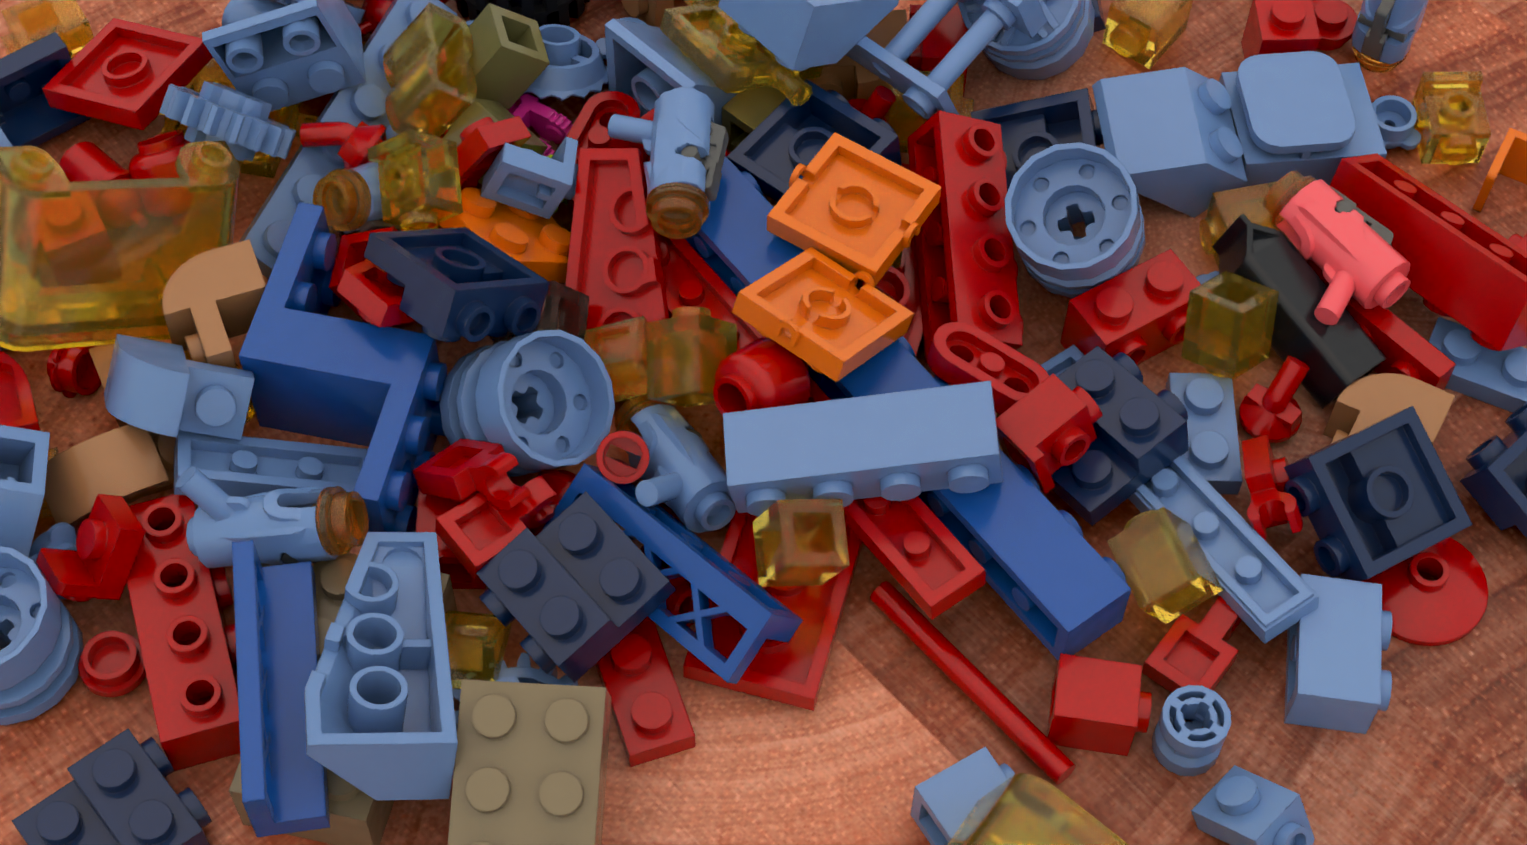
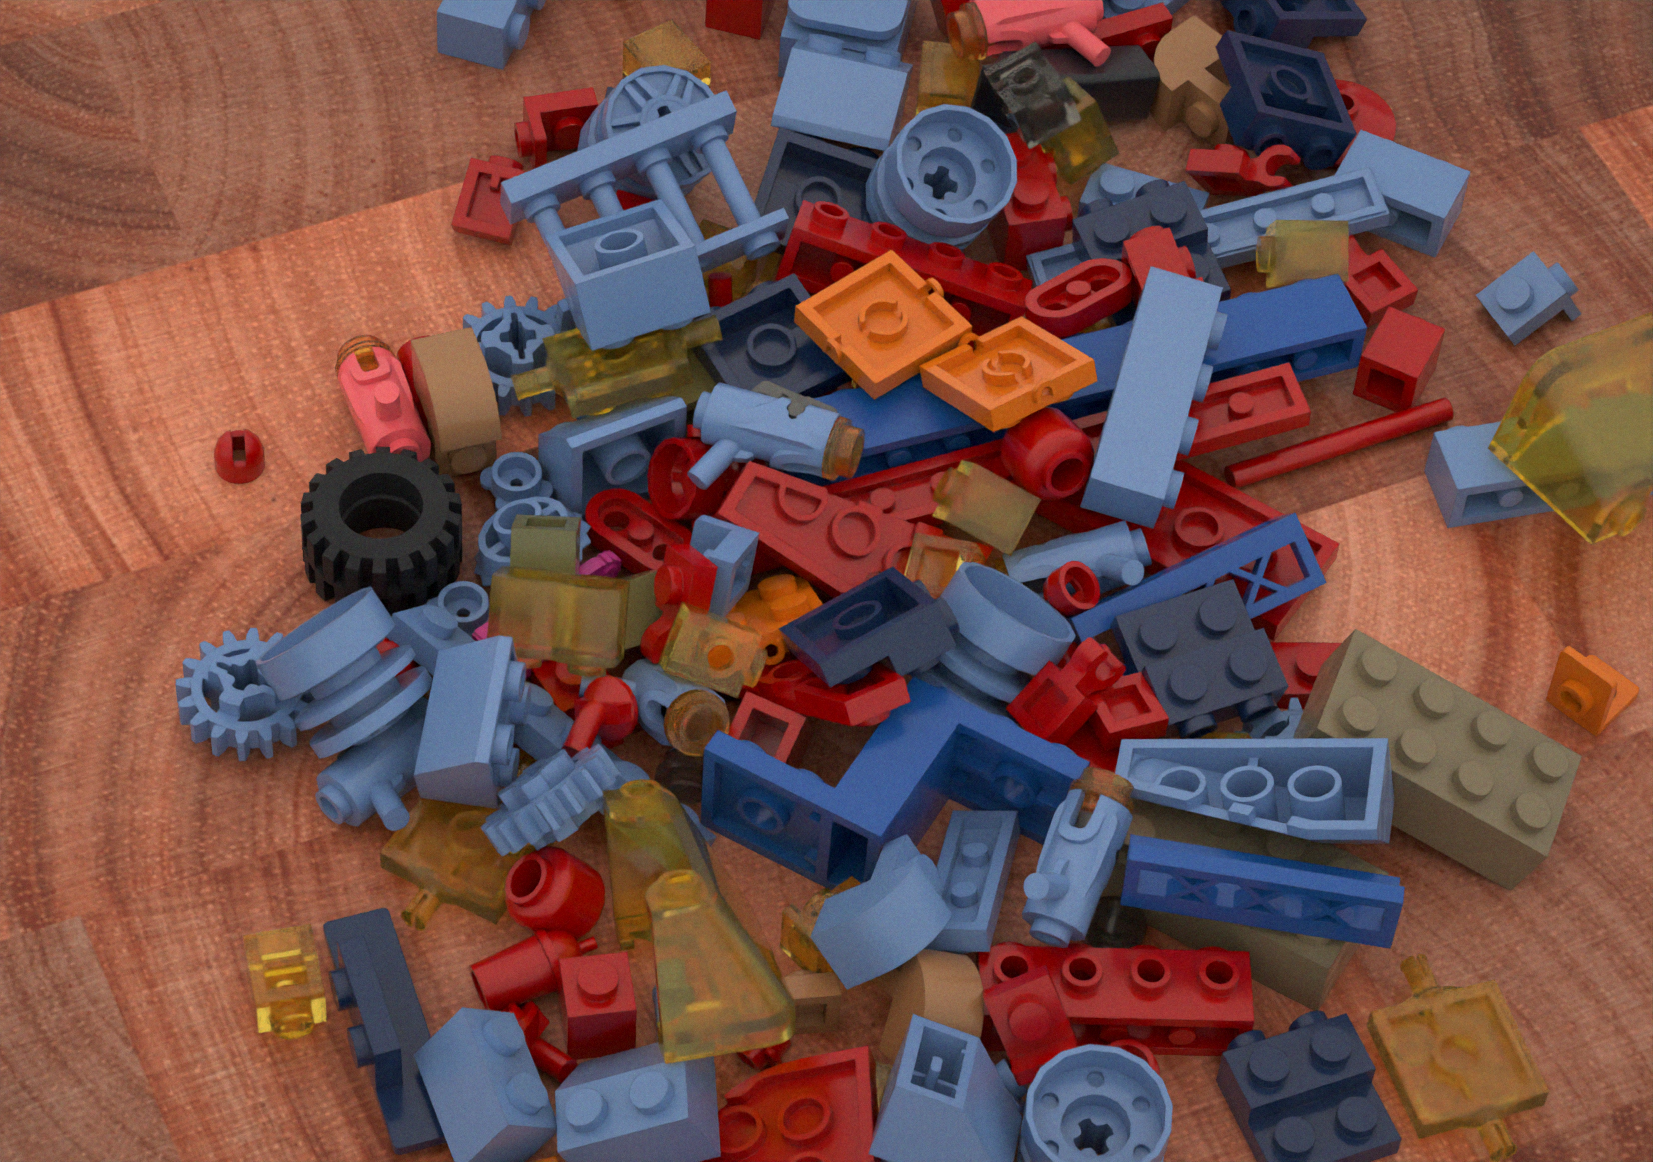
camera: 75 degrees left, 5 degrees down
red plate [42,18,213,130] -> none
medium nougat brick [162,239,266,368] -> none
clear yellow brick [753,499,850,587] -> none
medium blue wheel [1152,685,1231,776] -> none
red plate [1239,355,1310,443] -> none
none -> clear smoke brick [983,41,1081,149]

